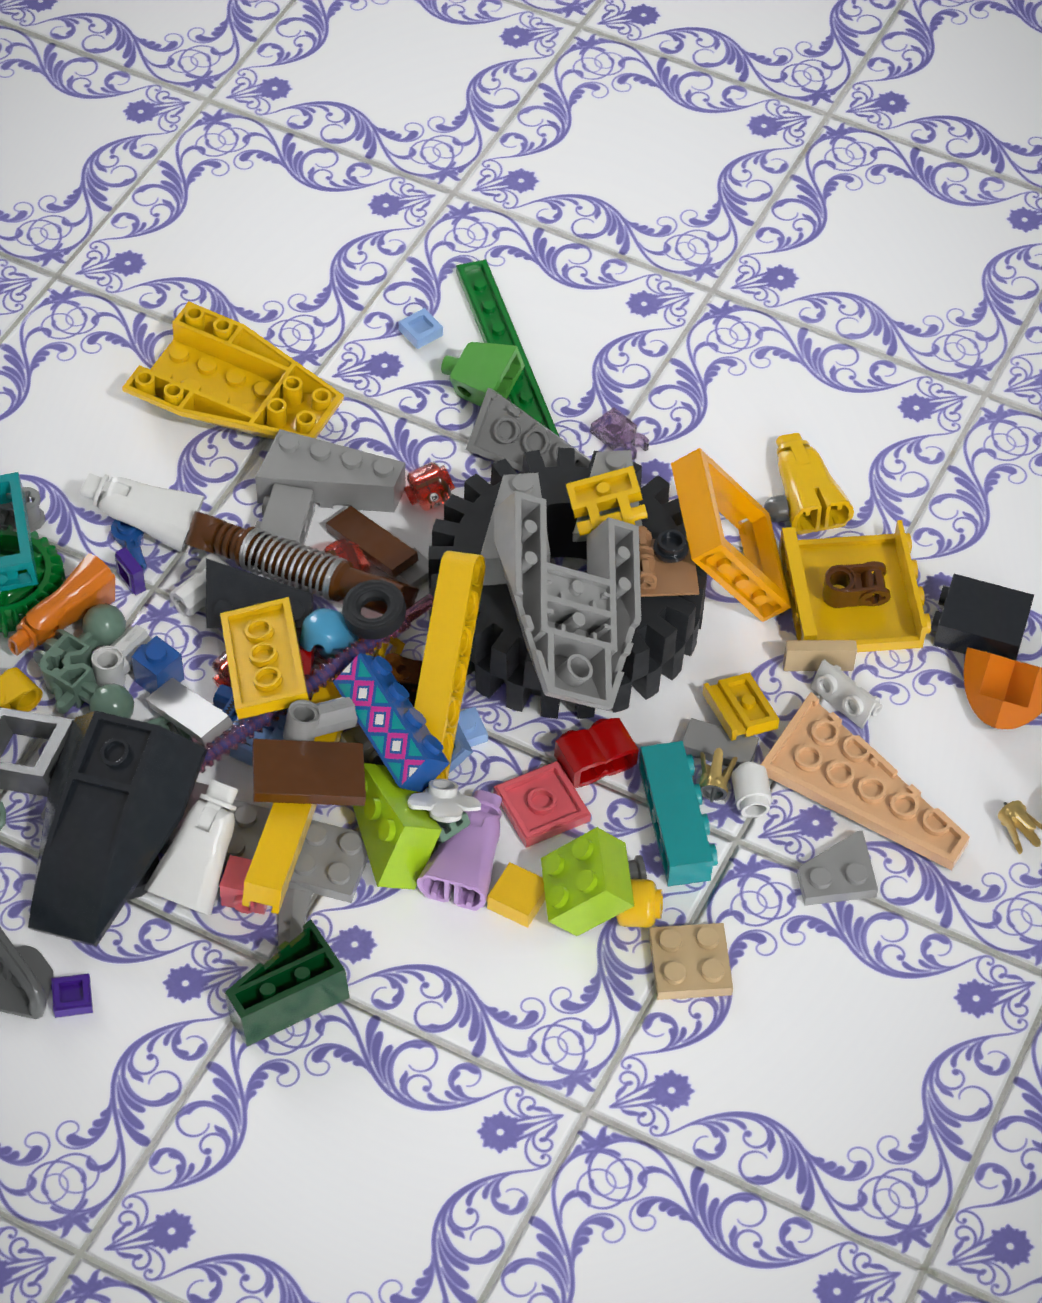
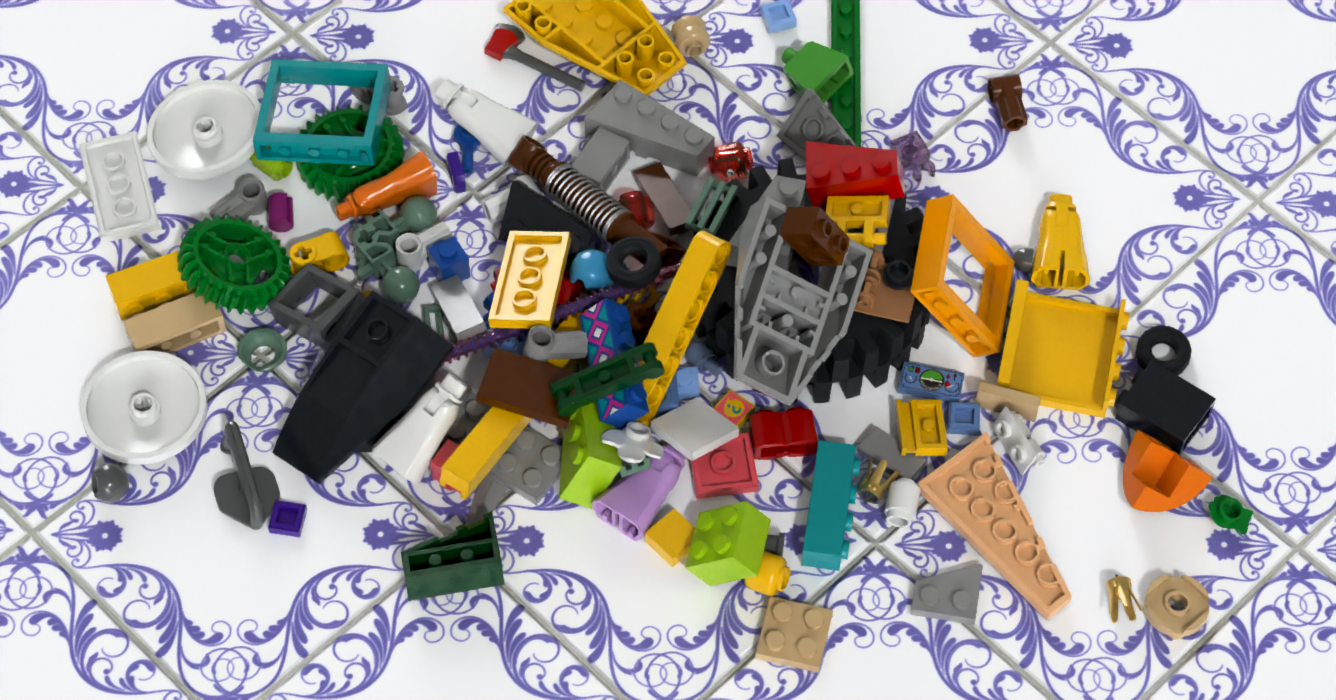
camera: 20 degrees right, 5 degrees up
reddish brown piece [822,561,891,608] -> none
none -> piece [485,23,586,92]
none -> dark green plate [550,342,665,417]
none -> white tile [650,397,739,461]
none -> tan piece [671,15,711,57]
none -> sand green tile [685,176,738,236]
none -> sand blue cylinder [685,341,723,377]
none -> tile [713,389,755,428]
none -> reddish brown brick [779,207,850,266]
none -> red wedge [805,141,905,210]
none -> medium blue tile [898,361,965,402]
none -> medium blue tile [947,401,980,436]
none -> reddish brown piece [988,74,1028,132]
none -> black tyre [1135,325,1192,375]

